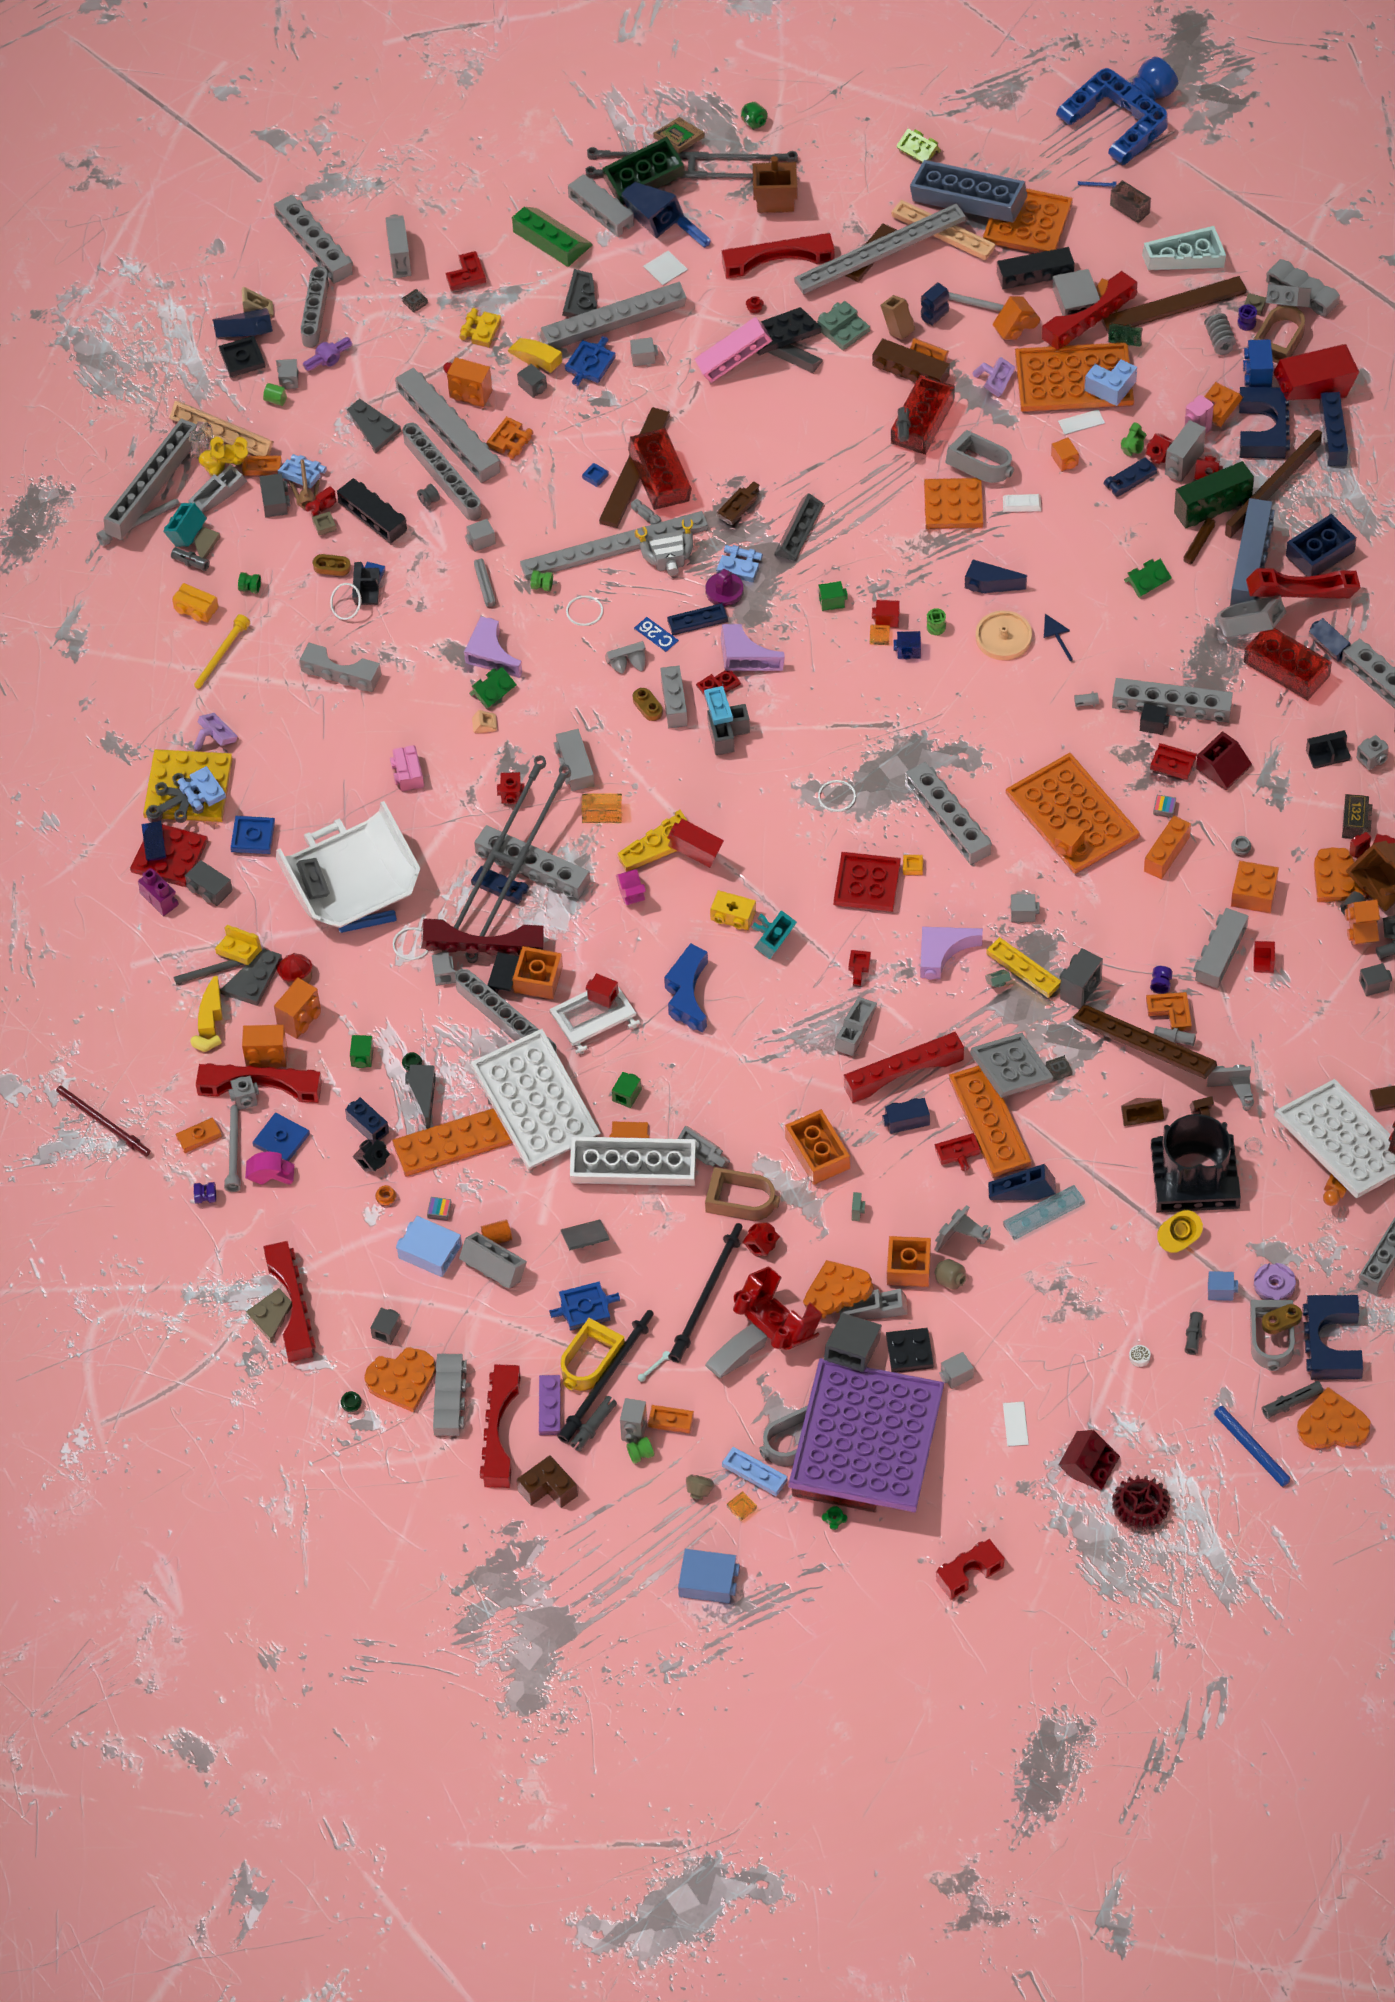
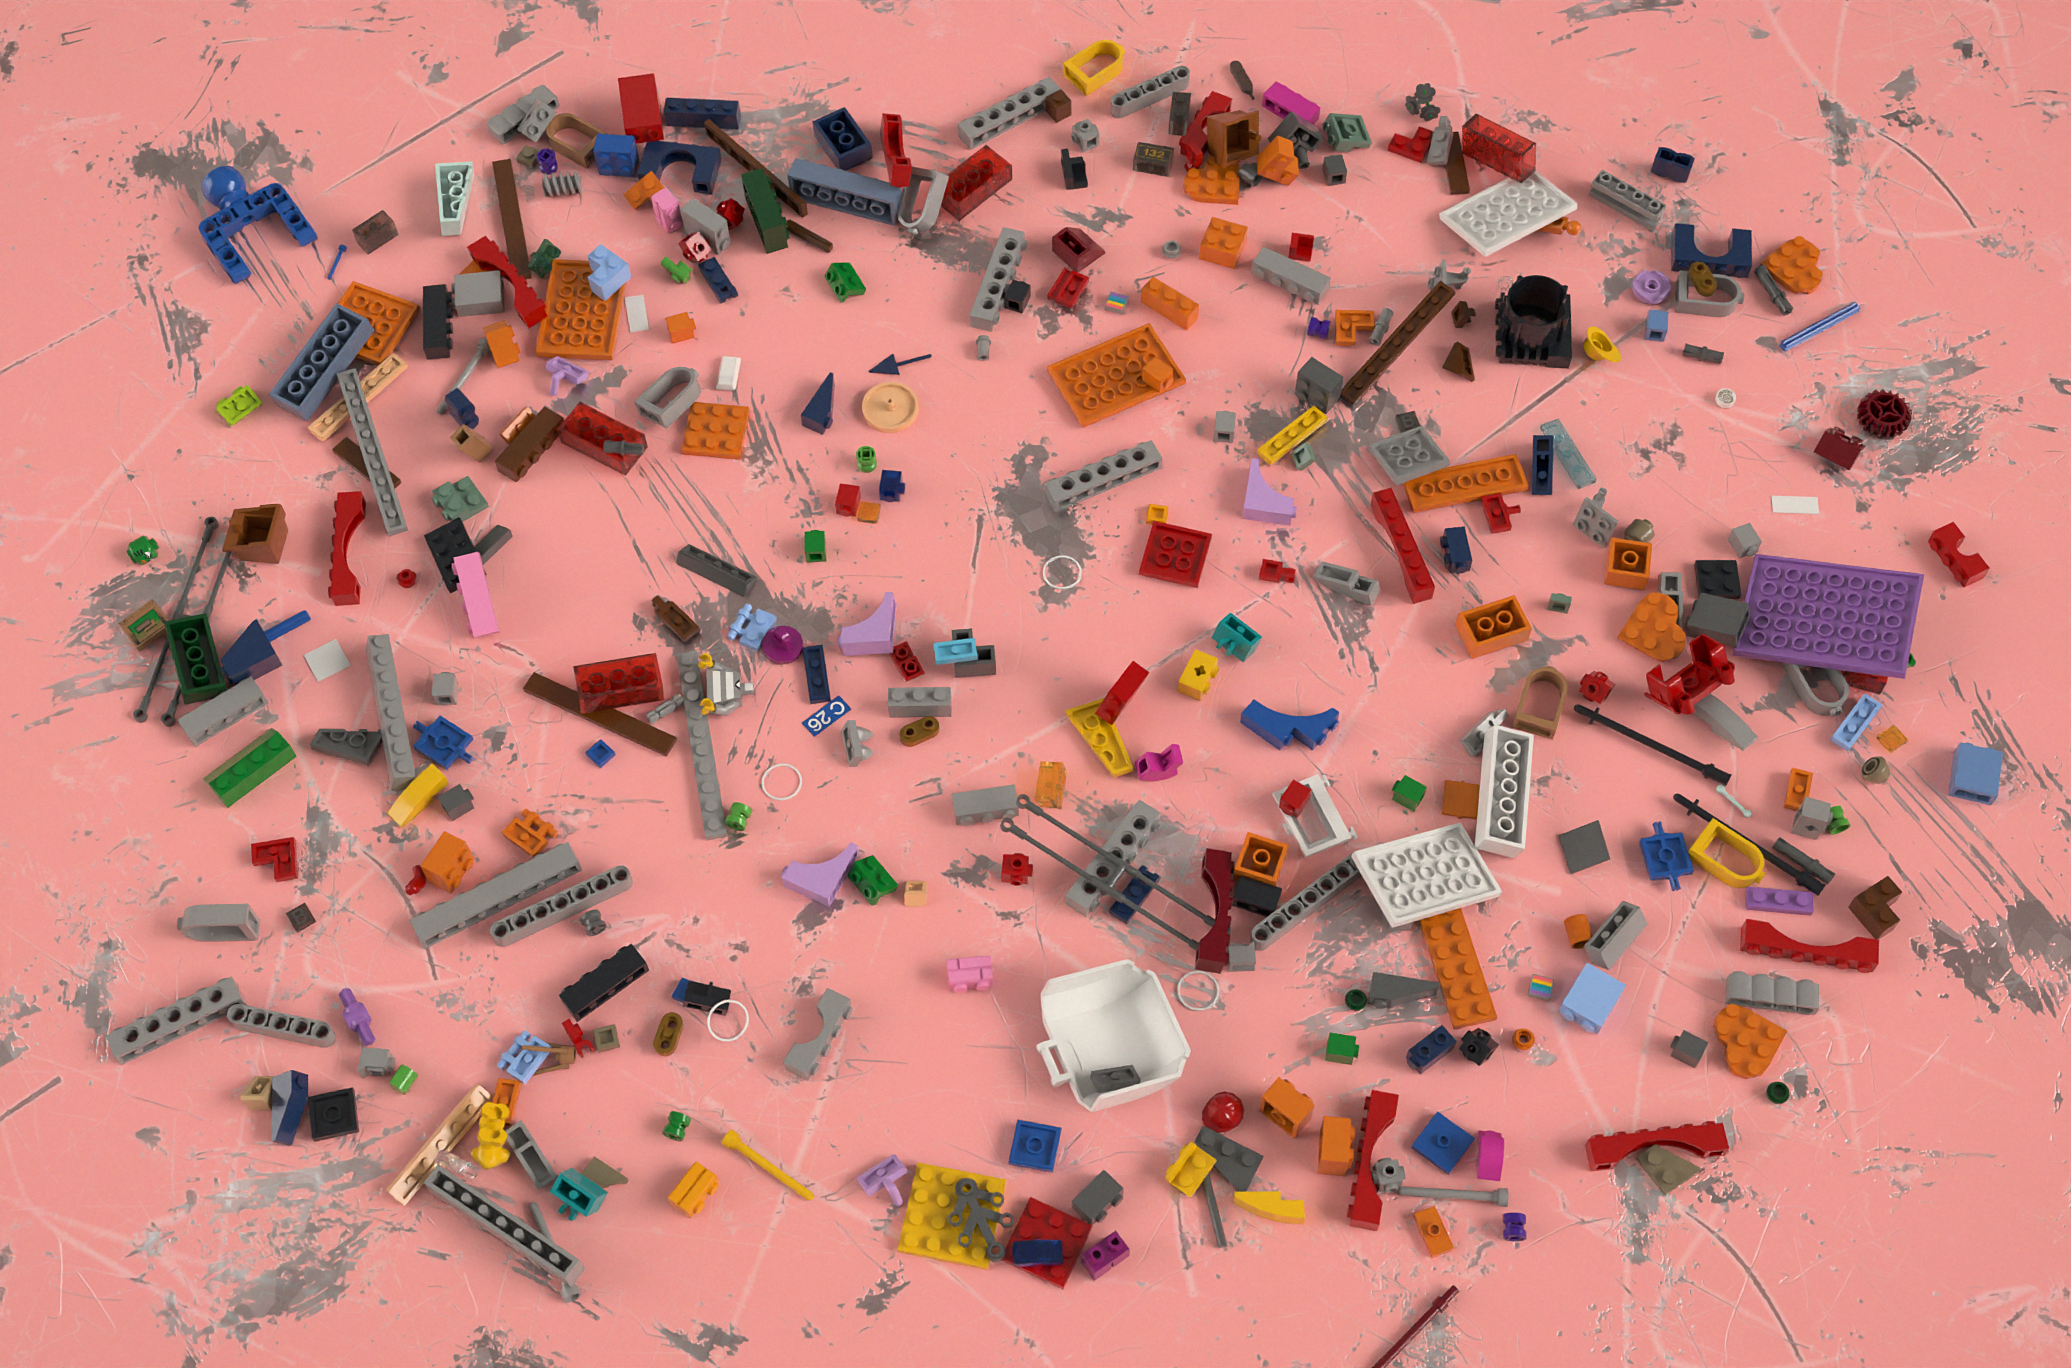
camera: 85 degrees left, 5 degrees up
dark grey pin [171,547,210,571] -> none
light blue plate [177,766,226,811] -> none
light yellow arm [190,1035,222,1052] -> none
dark grey brick [259,473,290,518] -> none
dark grey wing [347,398,401,454] -> none
yellow plate [459,308,501,348] -> none
light grey brick [465,519,496,552] -> none
light grey axle [474,558,496,607] -> none
dark blue brick [1309,618,1351,663] -> none

